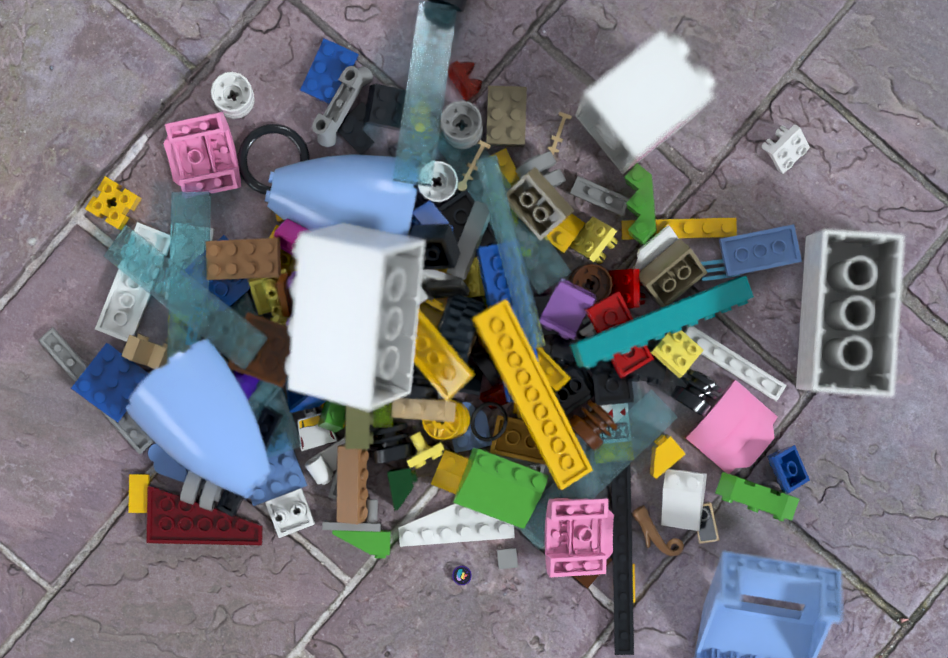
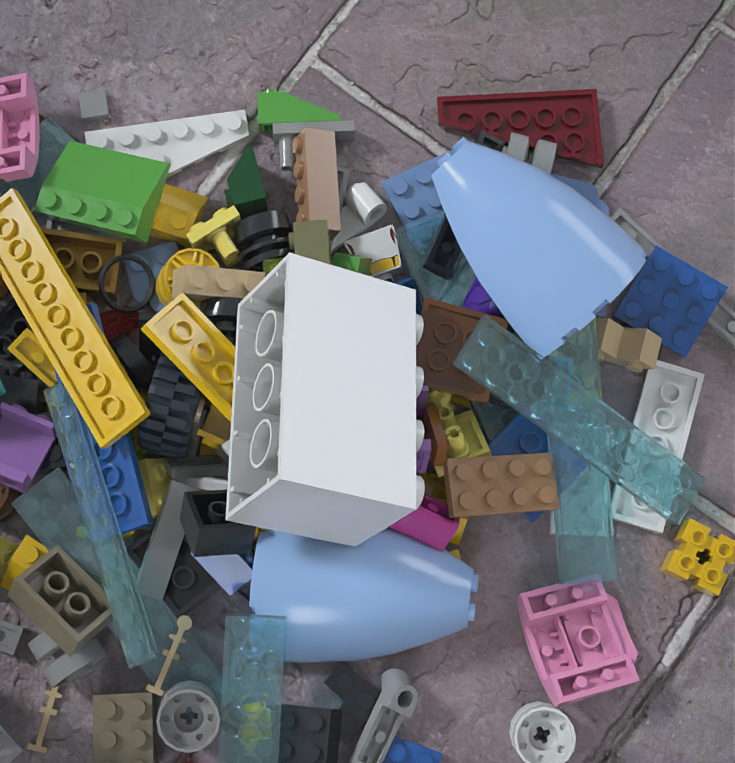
camera: 170 degrees right, 10 degrees down
yellow tile [128,474,150,513] -> none
black wedge [238,124,310,195] -> none
white plate [265,488,315,538] -> none
white wheel [416,161,458,202] -> none
tile [452,565,472,585] -> none
yellow plate [489,148,520,191] -> none

